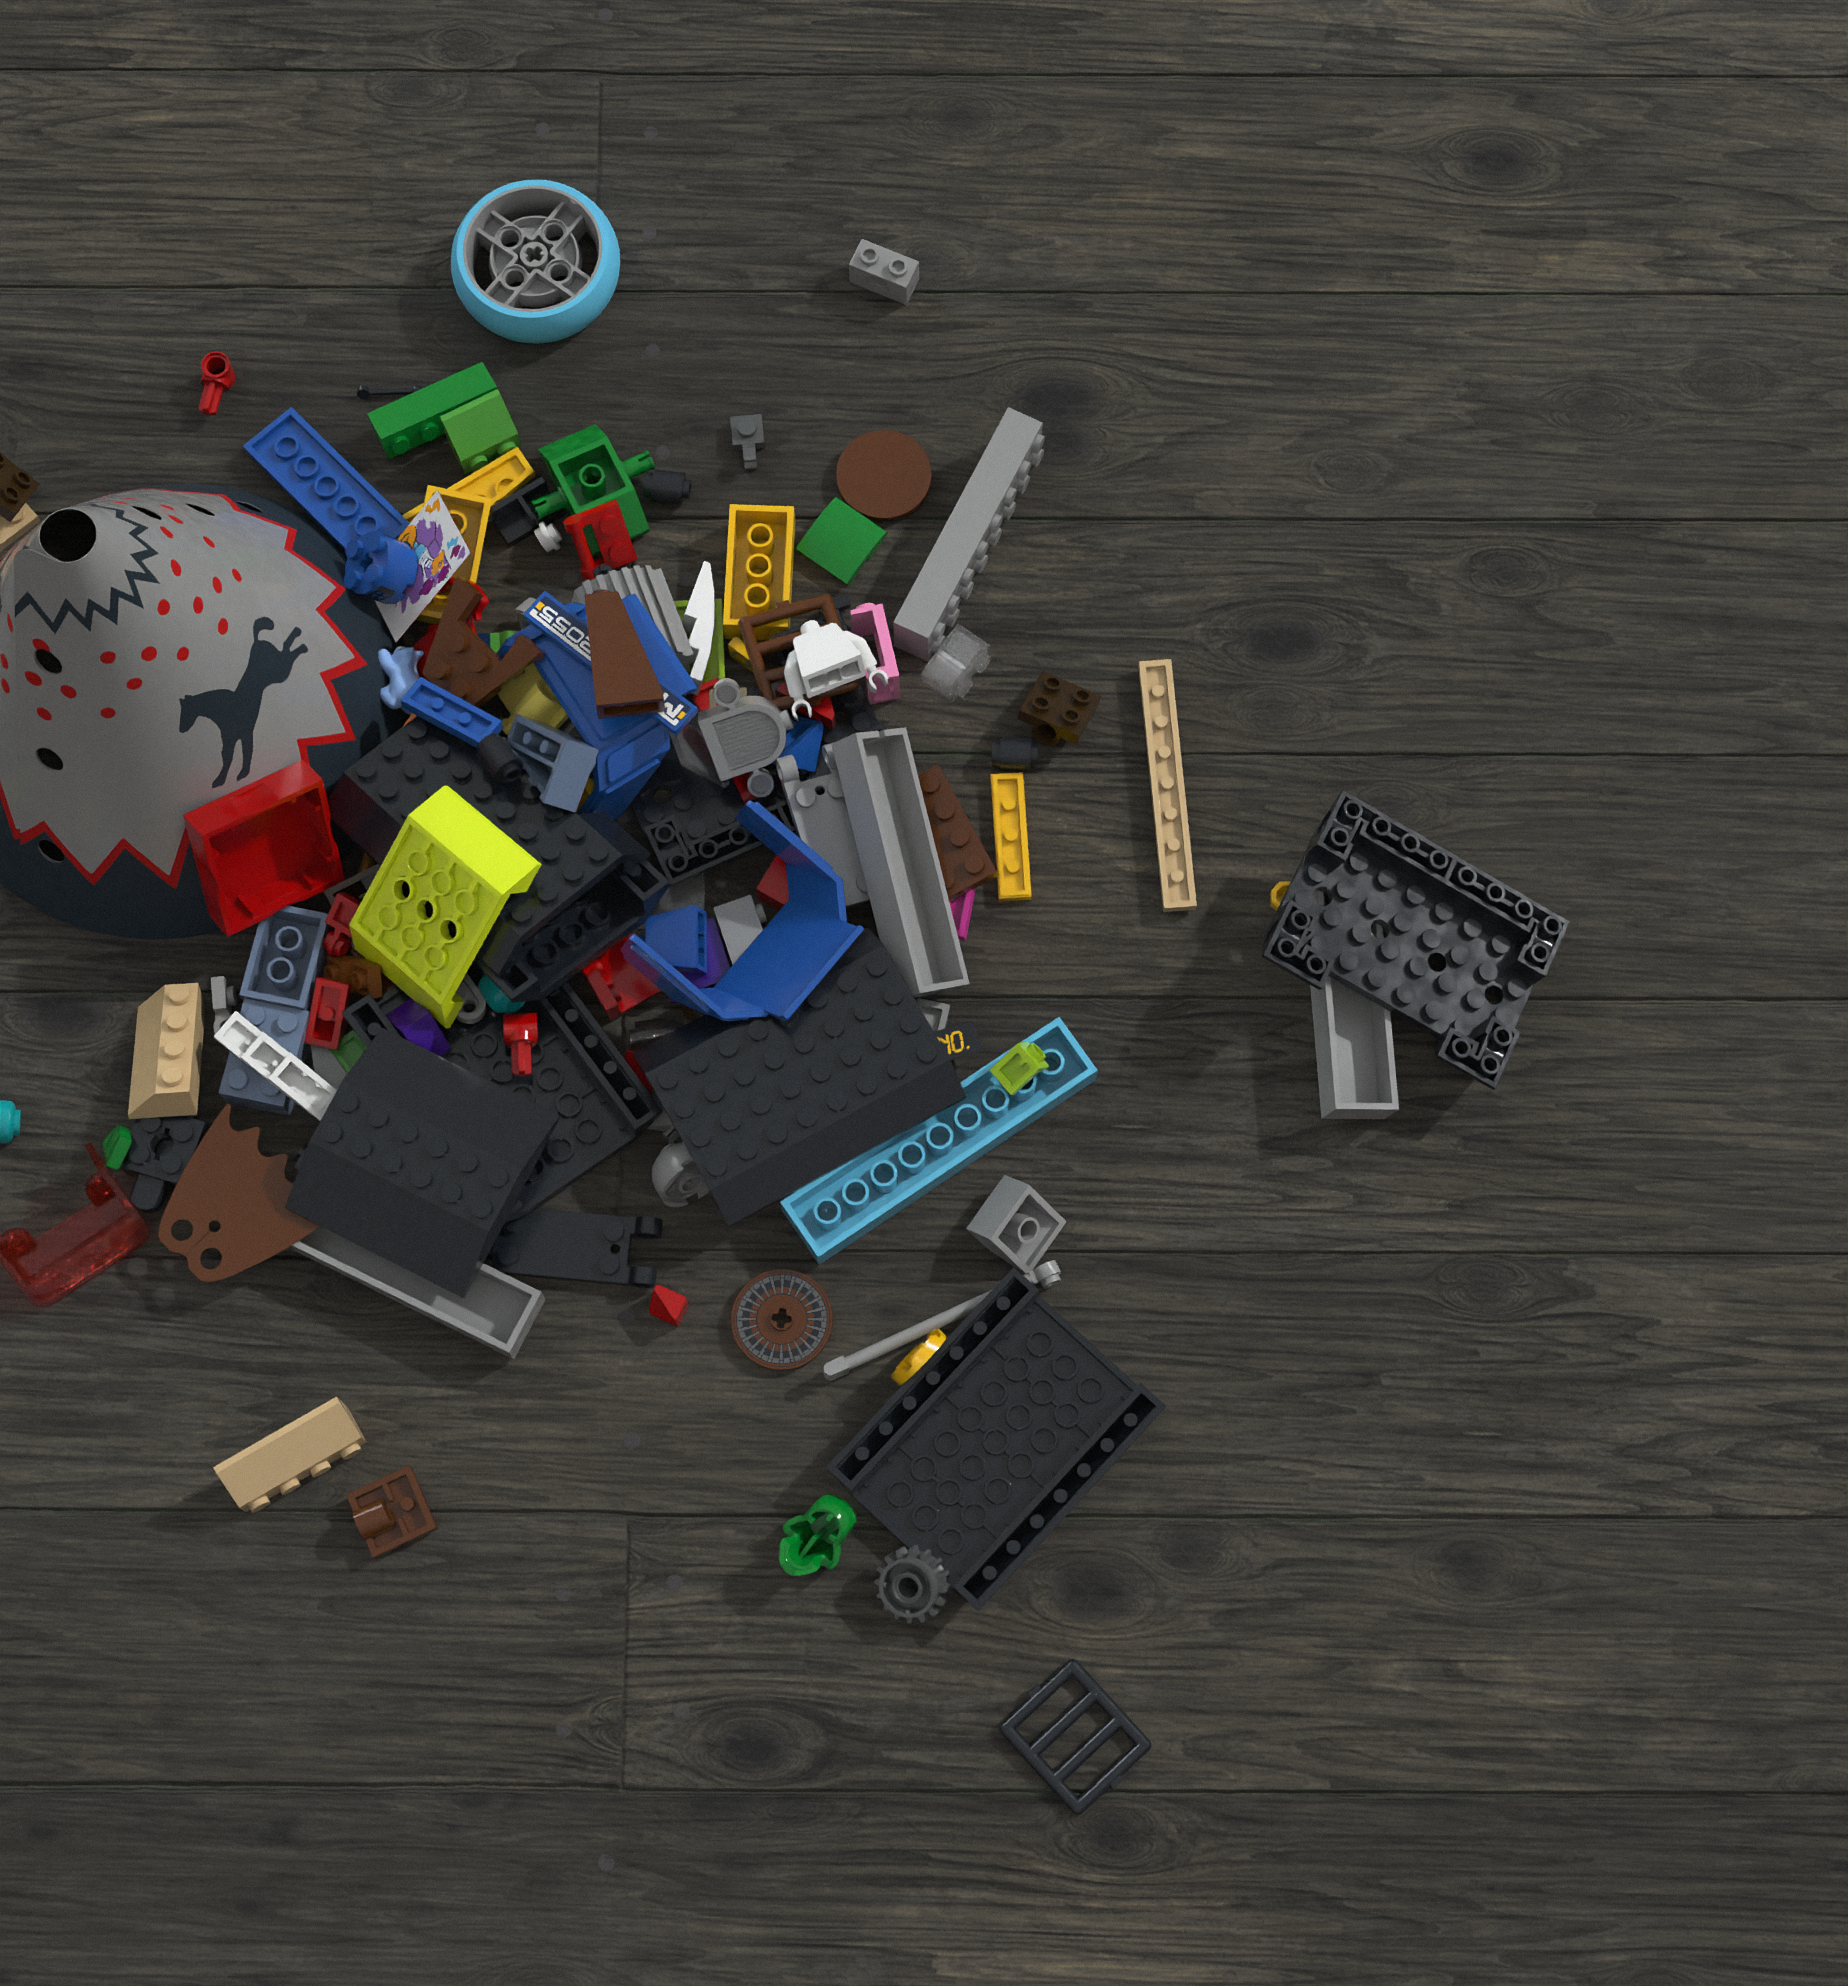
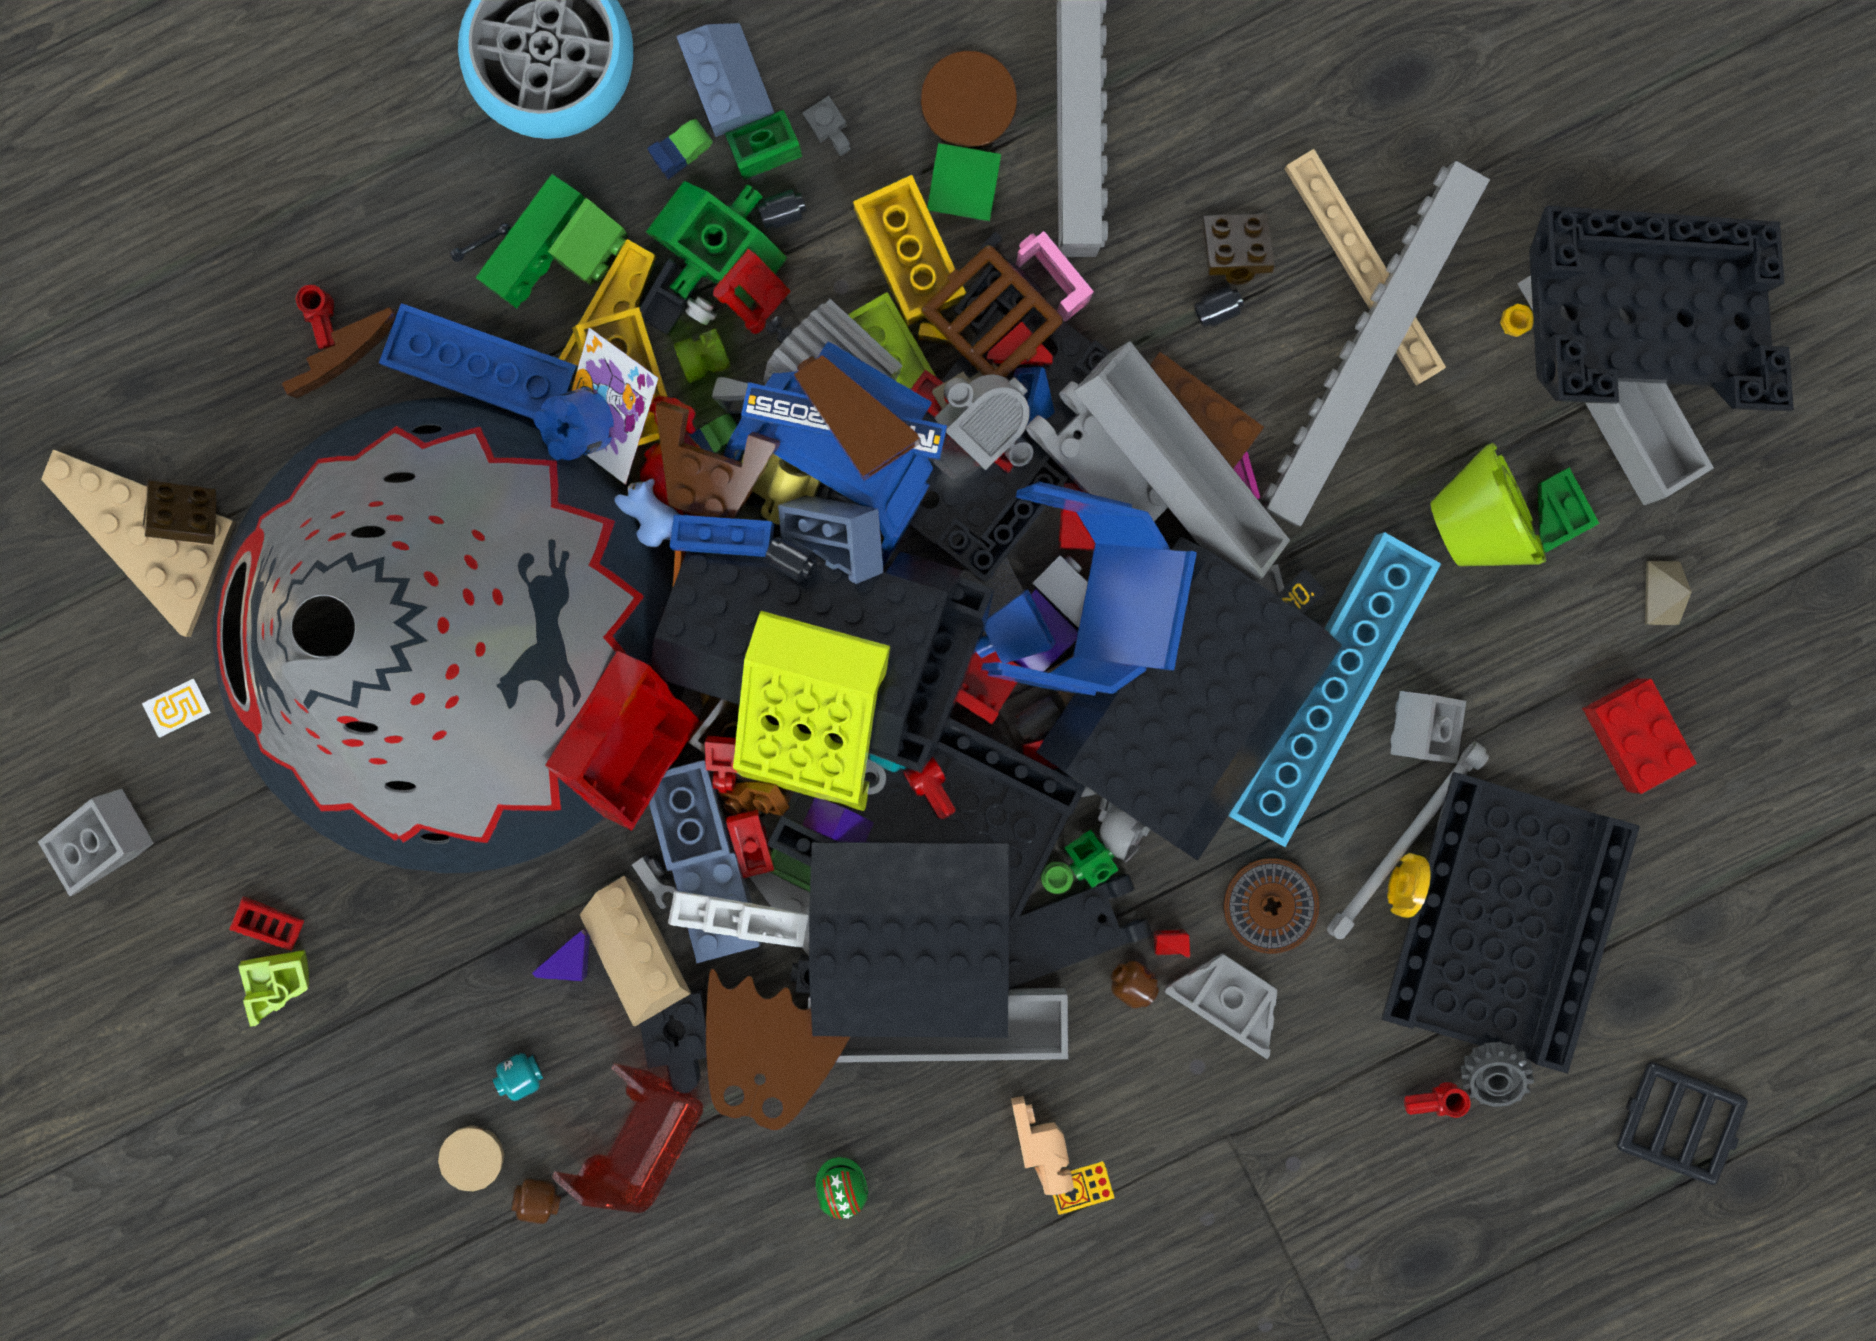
camera: 30 degrees left, 15 degrees up
green tile [102,1125,132,1170] -> none
tan slope [213,1397,367,1513] -> none
reddish brown plate [346,1465,438,1559] -> none
white slope [682,561,714,696] -> none
green head [779,1494,857,1576] -> none
white torso [784,620,888,721] -> none
clear brick [921,624,992,702] -> none
yellow tile [990,772,1032,902] -> none
lime bracket [990,1042,1049,1095] -> none
none -> reddish brown slope [282,307,398,399]
none -> dark purple slope [532,927,590,981]
none -> leg [647,119,713,180]
none -> clear neon green wheel [674,328,731,383]
none -> sand blue slope [676,23,774,137]
none -> green slope [725,110,802,180]
none -> green helmet [816,1157,869,1219]
none -> light nougat plate [1011,1096,1074,1195]
none -> bright green plate [1041,862,1073,894]
none -> yellow sticker [1053,1161,1114,1215]
none -> green brick [1065,830,1118,888]
none -> reddish brown head [1111,961,1159,1009]
none -> light grey wing [1163,953,1277,1059]
none -> light grey brick [1262,161,1490,527]
none -> red axle [1404,1082,1471,1118]
none -> lime cone [1430,443,1546,566]
none -> green wing [1538,467,1600,553]
none -> red brick [1582,678,1697,794]
none -> dark tan slope [1645,561,1692,625]

